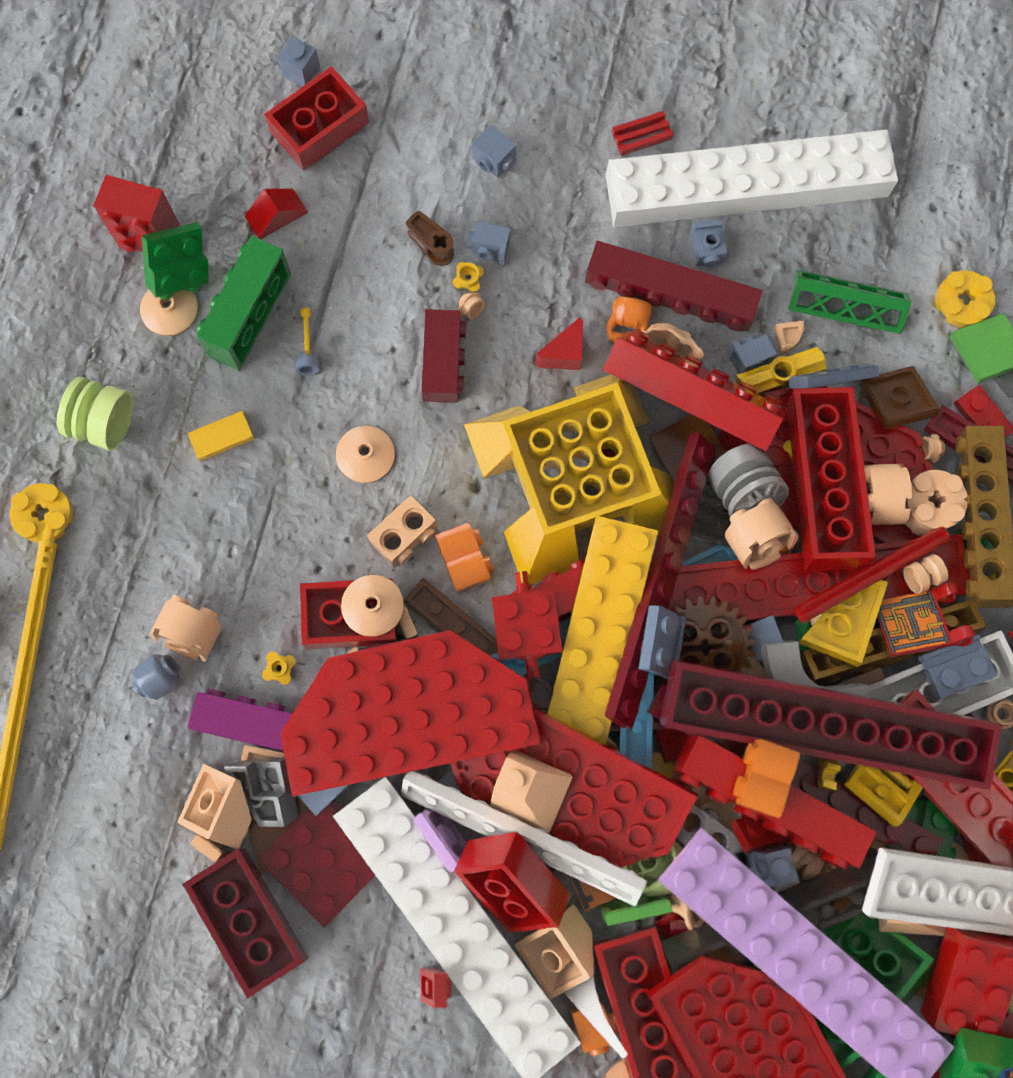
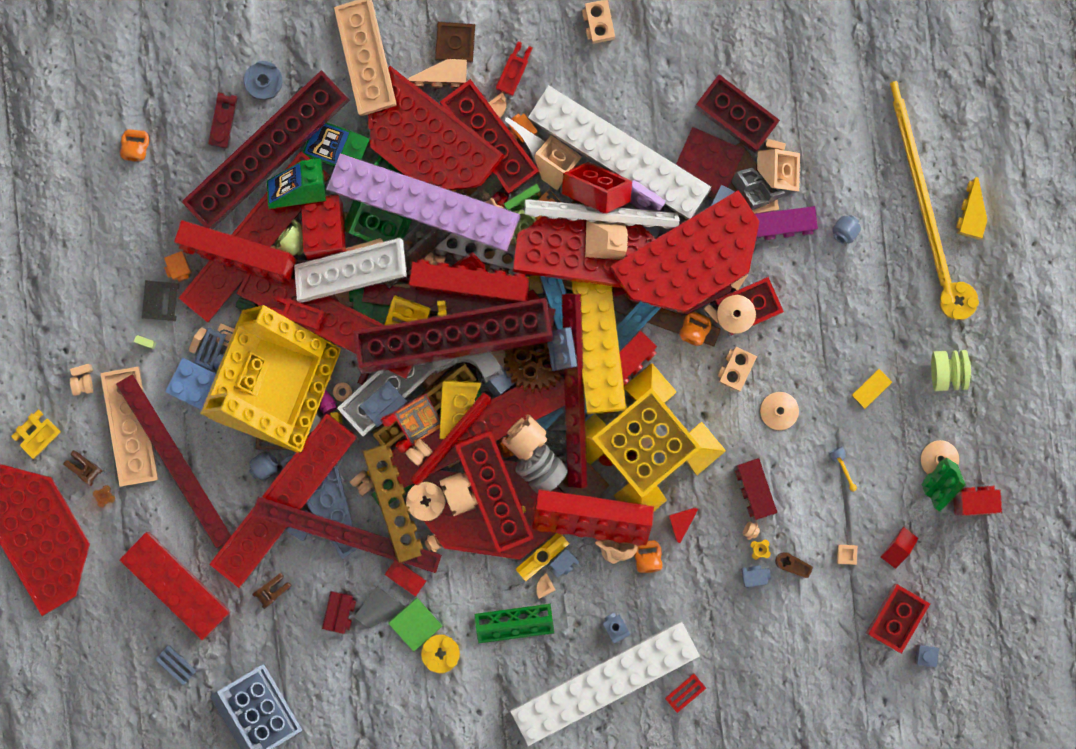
camera: 160 degrees right, 10 degrees up
light nougat brick [149,595,223,662] -> none
green brick [196,236,291,371] -> none
yellow plate [262,651,296,685] -> none
red plate [420,967,452,1009] -> none
orange brick [435,523,494,594] -> none
sand blue brick [472,125,517,178] -> none
red plate [492,571,563,680] -> none
dark red brick [585,240,763,332] -> none
orange brick [733,739,800,818] -> none
sand blue brick [749,845,799,887] -> none
sand blue tile [789,365,879,389] -> none
reddish brown tile [859,366,940,430] -> none
none -> orange piece [679,311,711,346]
none -> light nougat tile [837,545,858,565]

